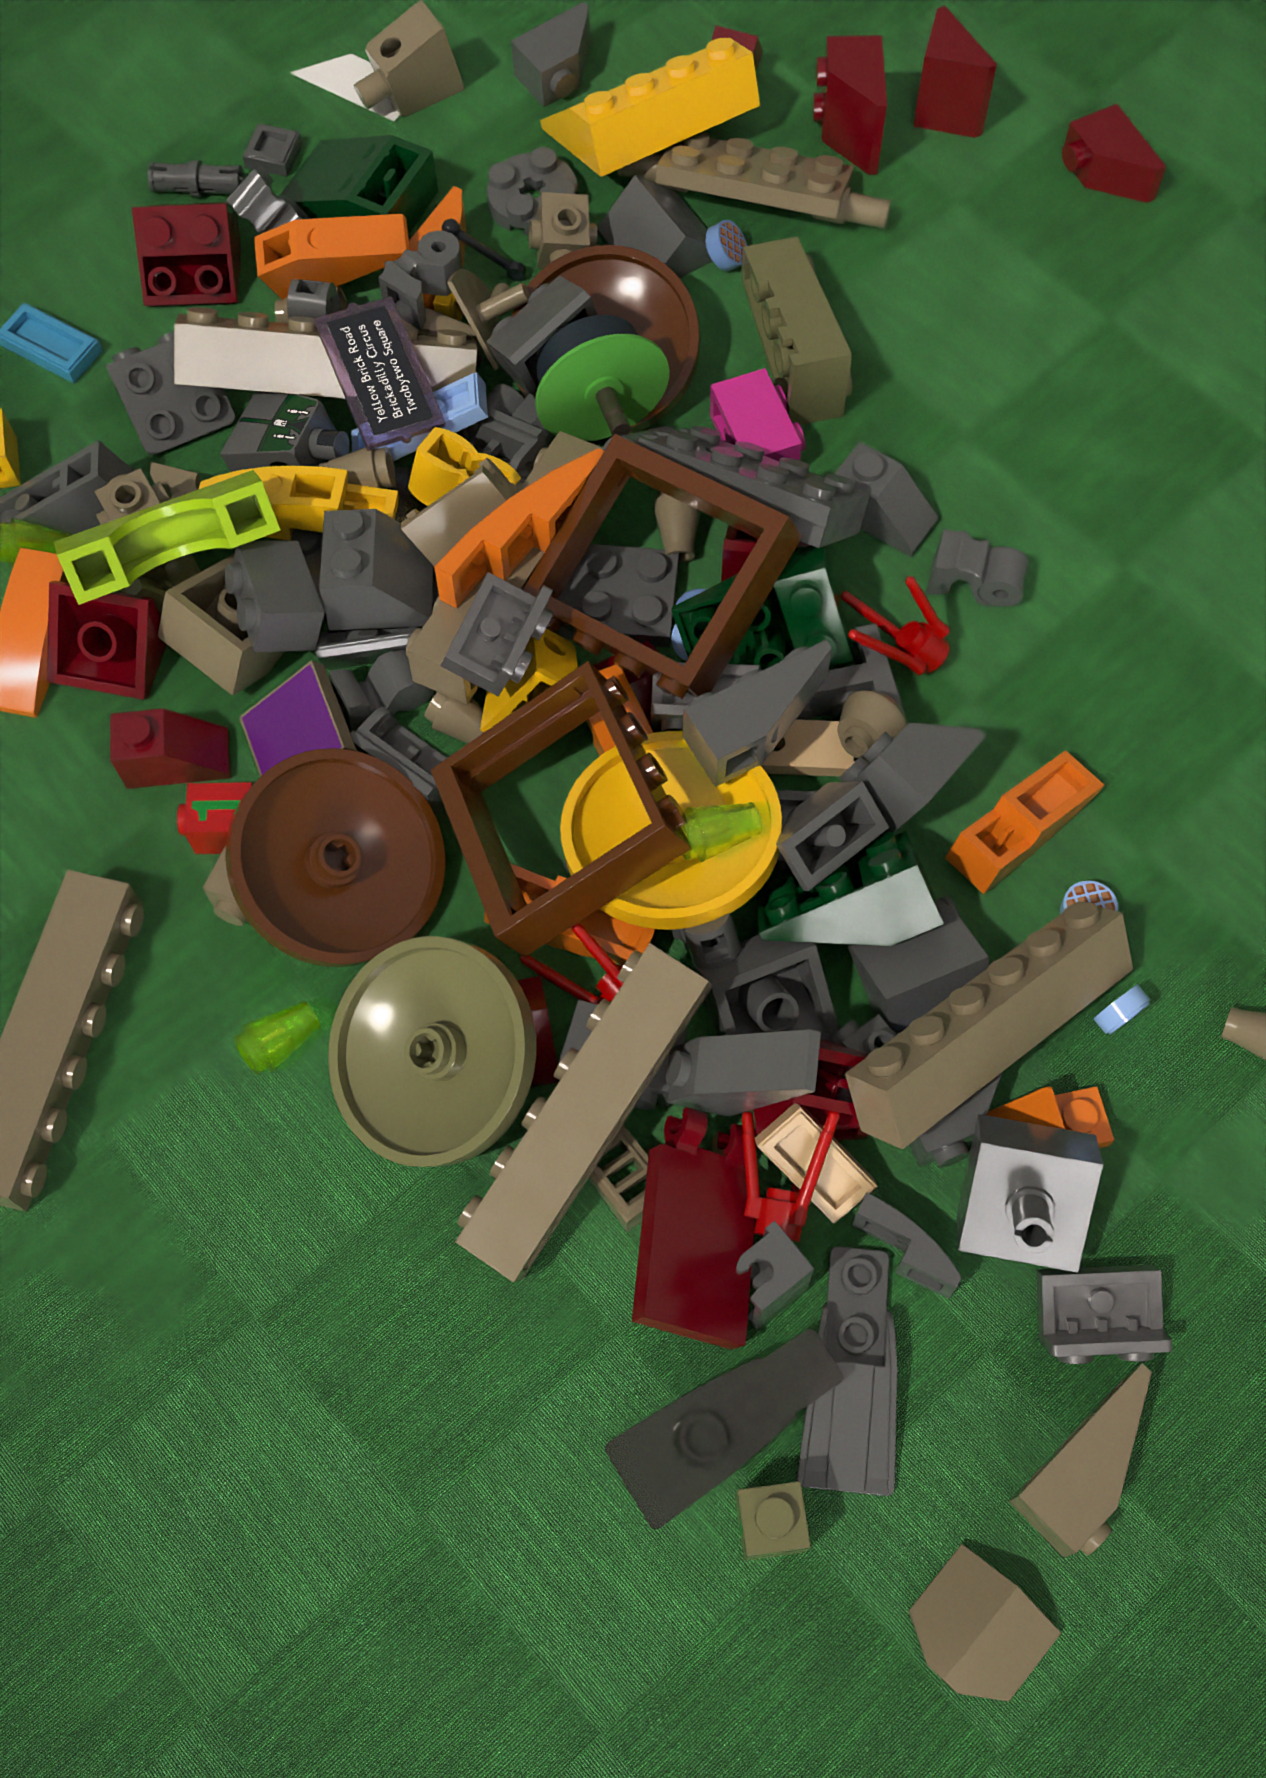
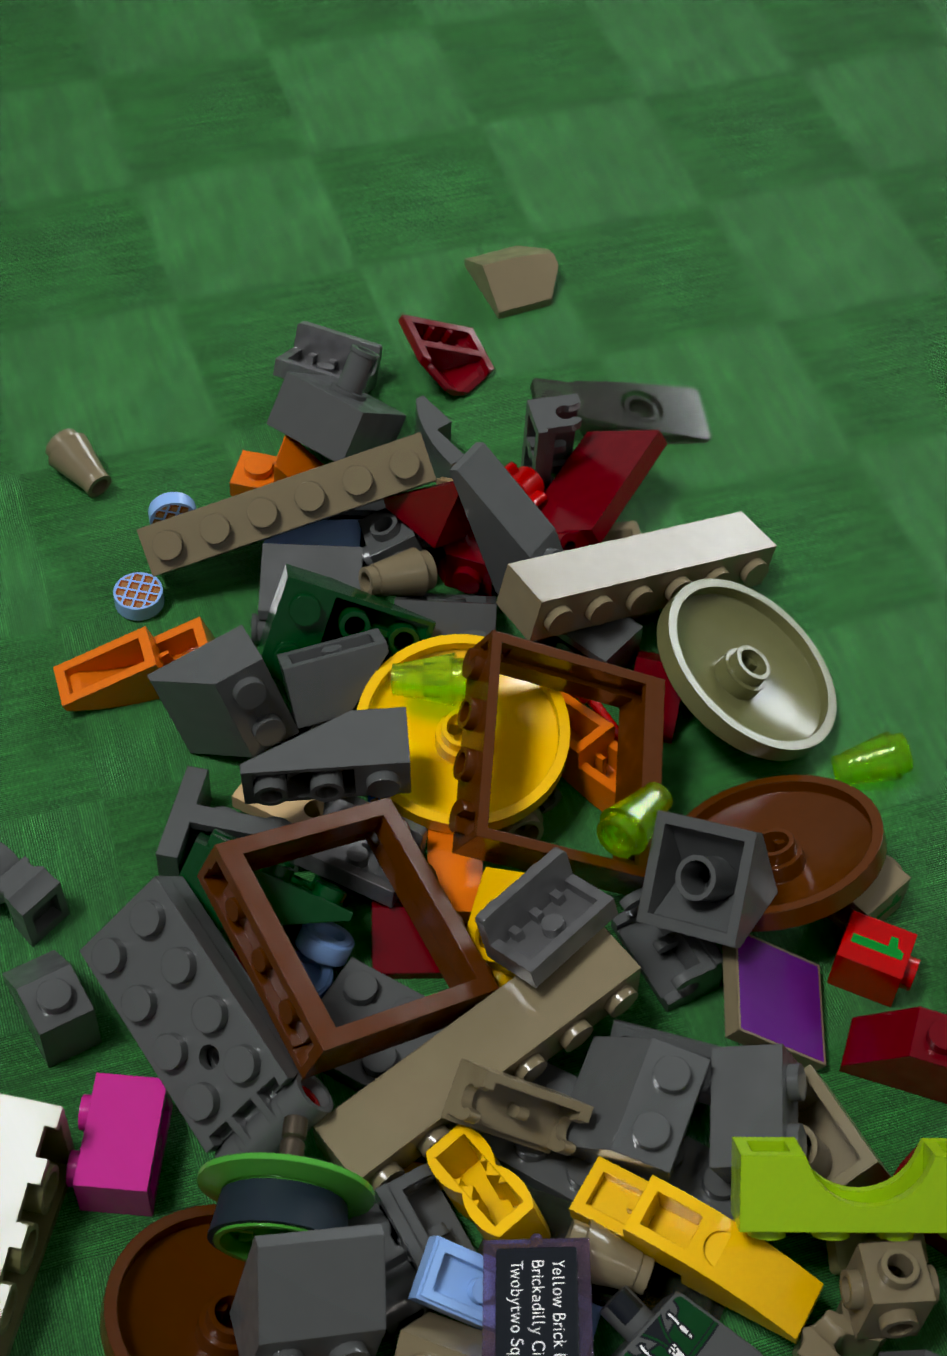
camera: 160 degrees left, 15 degrees down
dark grey leg [329,650,434,733] -> none
orange slope [434,448,604,609] -> none
olive brick [735,1481,811,1561] -> none
dark grey piece [797,1247,897,1496] -> none
dark tan cone [837,690,907,758] -> none
red plant [840,576,950,676] -> none
dark tan slope [1008,1363,1152,1558] -> none
none -> dark tan cone [358,547,437,596]
none -> dark red slope [398,314,495,396]
none -> clear neon green cone [596,782,673,858]
none -> dark grey slope [636,810,778,948]

